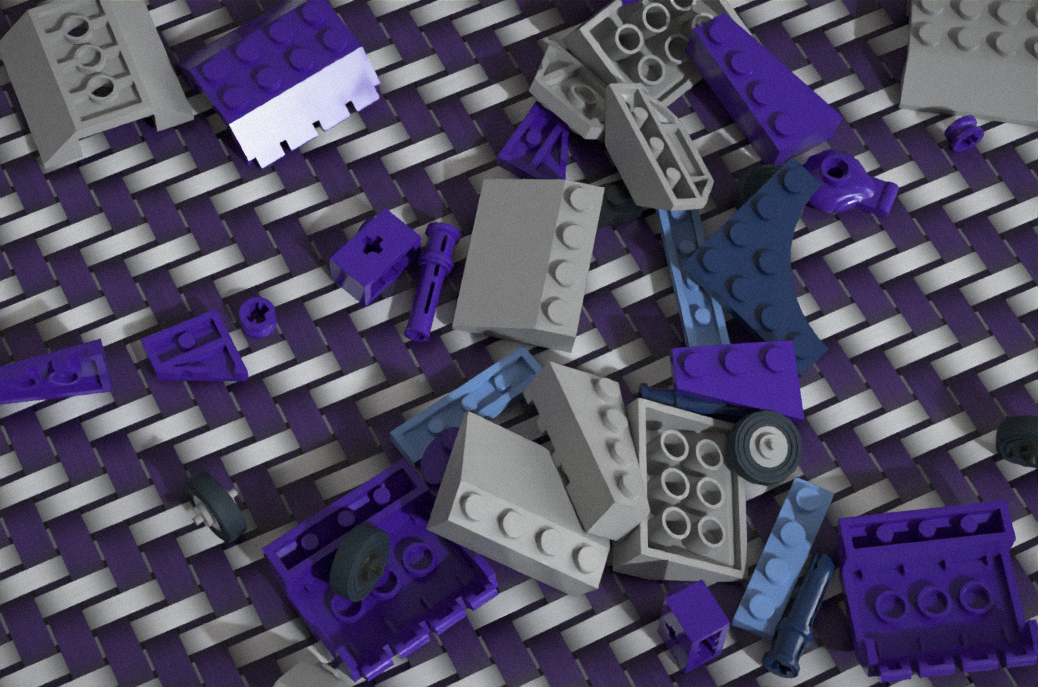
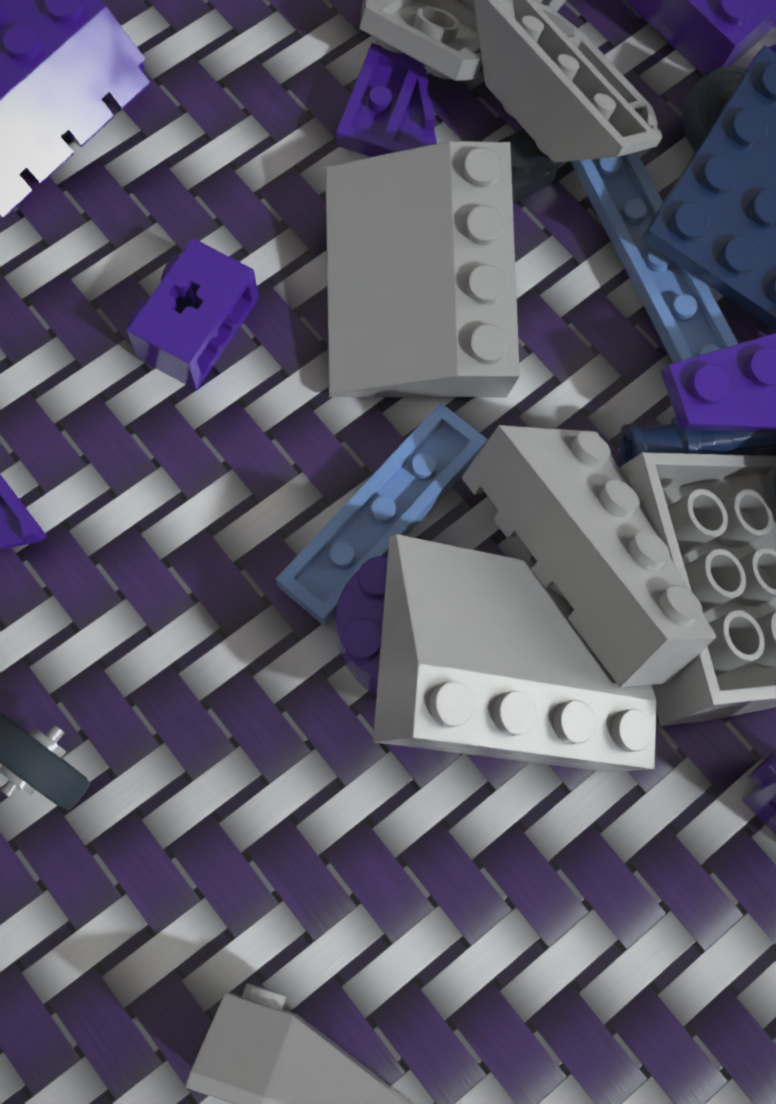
camera: 10 degrees left, 10 degrees up
dark purple bush [239,297,277,338] -> none
dark purple slope [261,457,499,682] -> none
black wheel [330,523,390,602] -> none
dark purple pin [404,222,461,343] -> none

